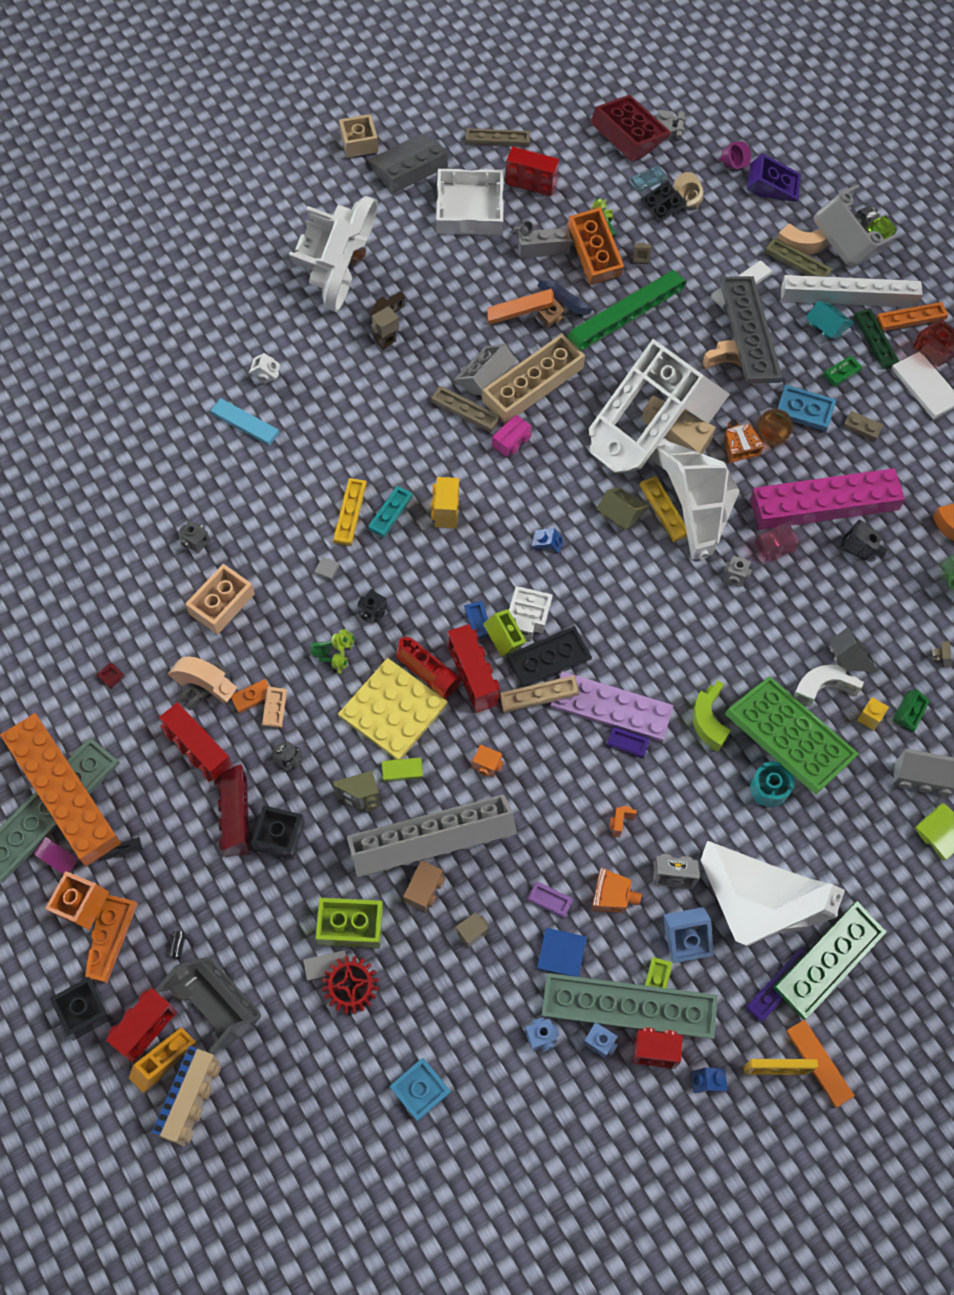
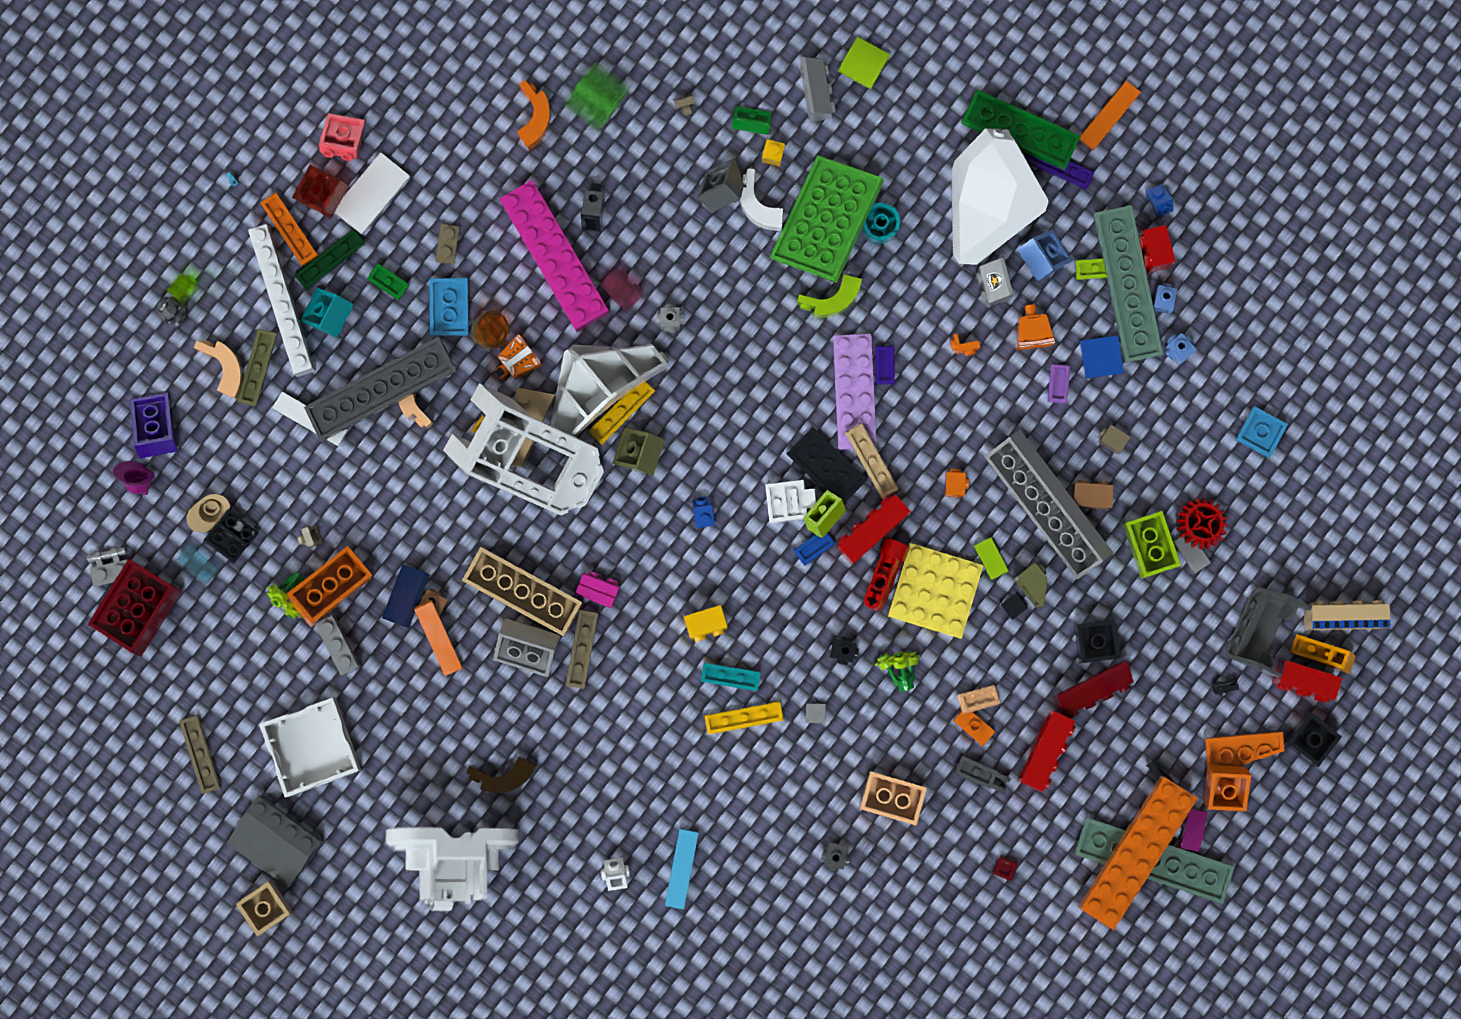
camera: 110 degrees left, 20 degrees up
light nougat arch [167,657,238,704] -> none
dark grey head [272,741,303,771] -> none
dark tan brick [371,306,400,338] -> none
red brick [505,146,559,196] -> none
dark grey hinge [513,220,534,235] -> none
green beam [567,270,687,351] -> none
yellow tile [743,1059,818,1075] -> none
light grey windscreen [813,184,898,267] -> none
none -> black tile [1001,593,1027,620]

